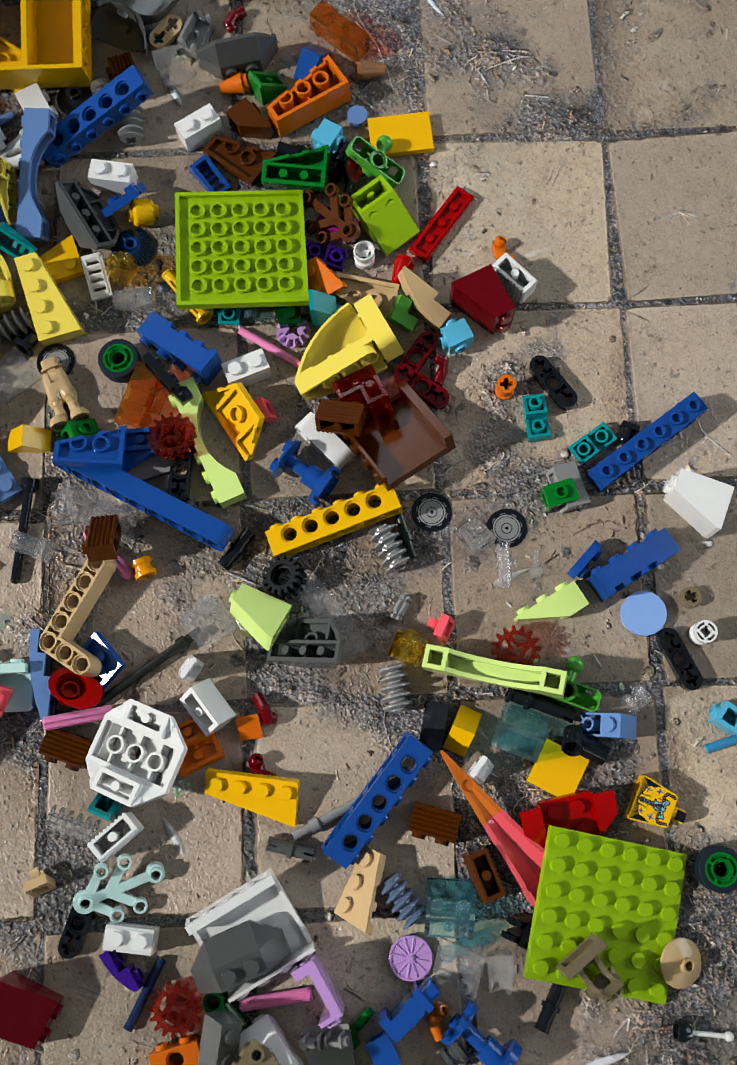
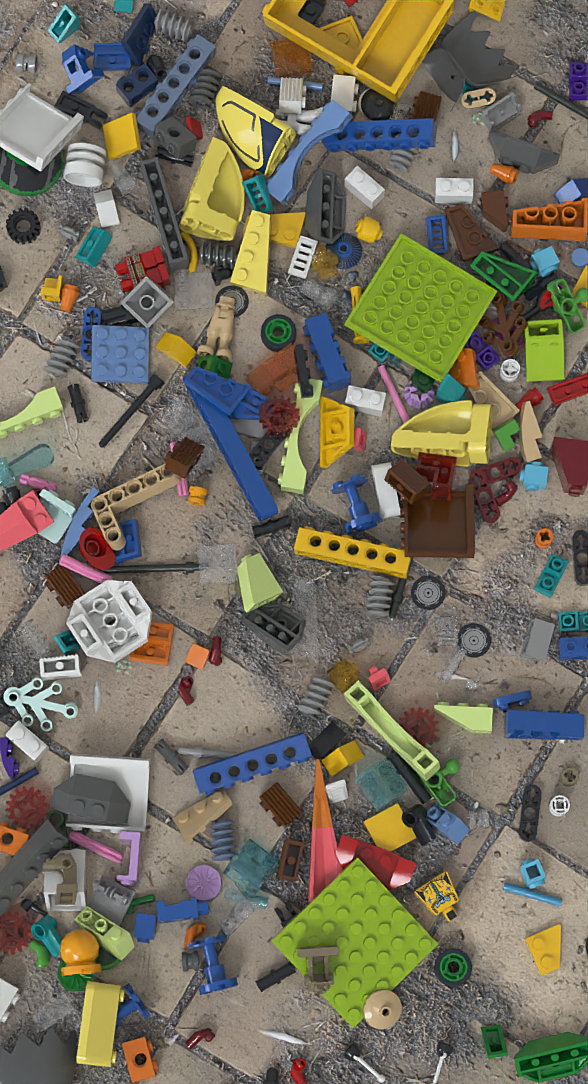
camera: 30 degrees right, 0 degrees up
clear piece [8,530,58,564] -> none
blue plate [101,182,147,218] -> none
clear piece [151,44,195,92] -> none
white slope [178,654,205,682] -> none
white brick [179,678,236,737] -> none
yellow wing [204,768,300,828] -> none
green slope [248,71,288,106] -> none
black tyre [262,555,307,600] -> none
clear piece [484,950,518,997] -> none
green bracket [540,478,579,513] -> none
light blue tile [620,590,667,637] -> none

